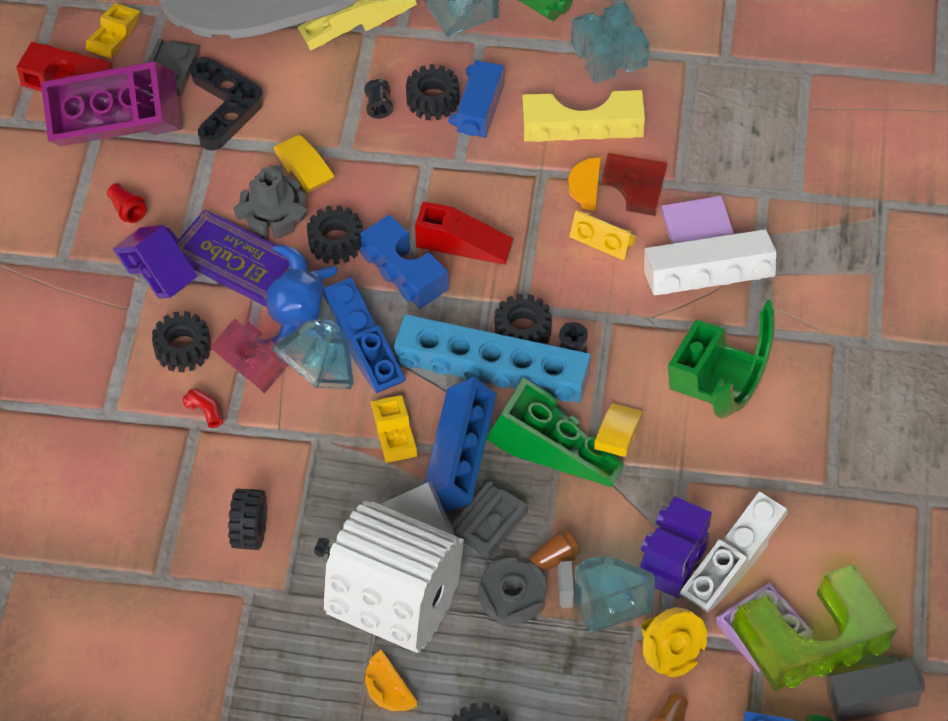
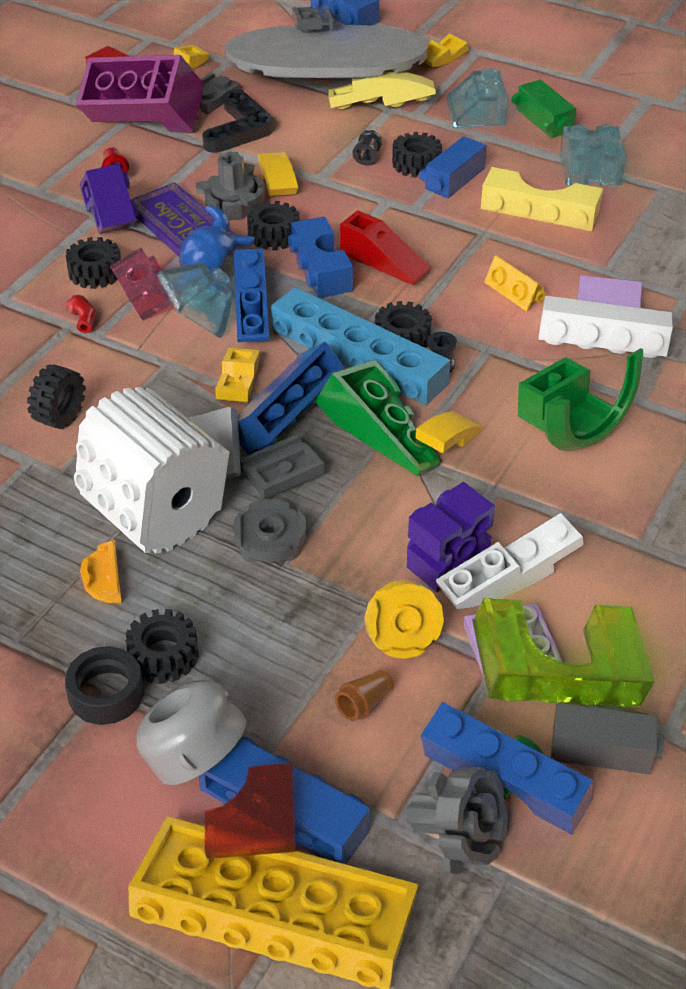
camera: 20 degrees right, 10 degrees down
dark orange cone [528,530,581,572] -> none
light grey tile [558,561,574,608] -> none
light orange tile [568,157,601,212] -> none
clear light blue slope [574,555,655,634] -> none
clear red tile [602,153,668,216] -> none

